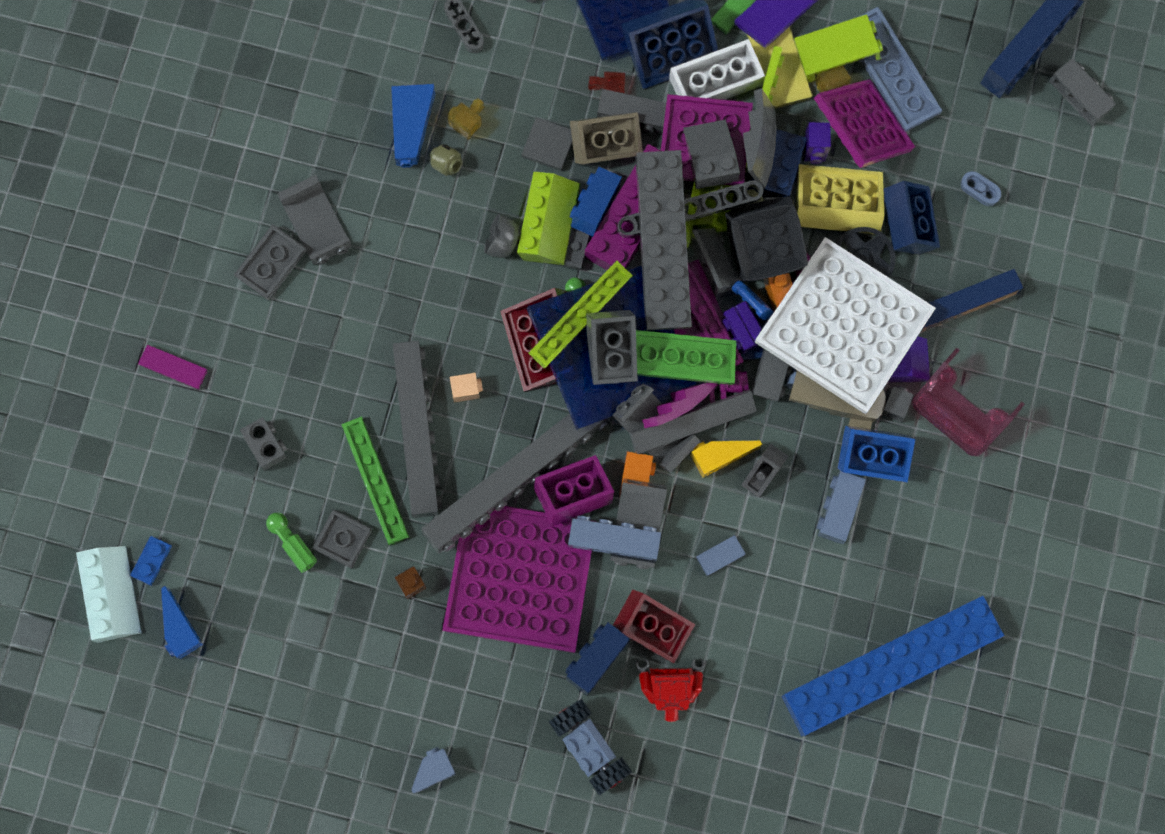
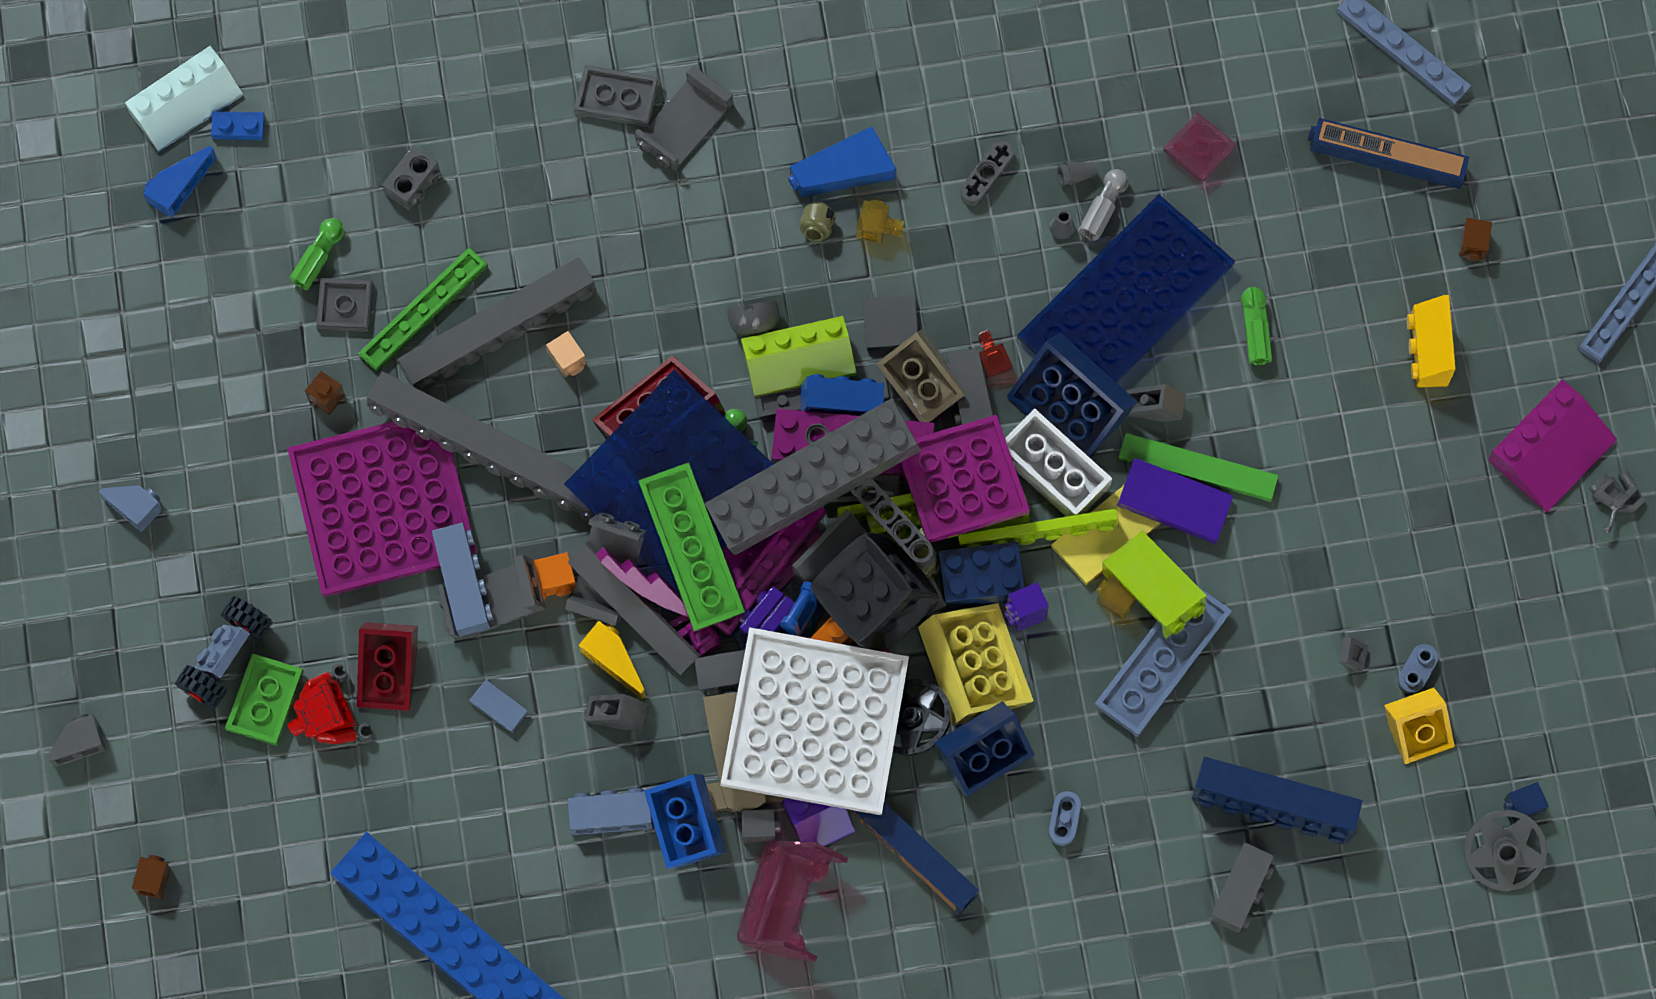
camera: 70 degrees right, 5 degrees down
magenta tile [138,345,208,390] -> none
lime plate [528,261,633,369] -> none
magenta brick [534,455,614,526] -> none
dark blue brick [565,622,629,696] -> none
dark grey slope [586,310,637,385] -> none
dark grey slope [683,120,740,189] -> none
dark grey slope [743,89,777,189] -> none
magenta plate [814,79,915,168] -> none
none -> bright green plate [225,654,304,746]

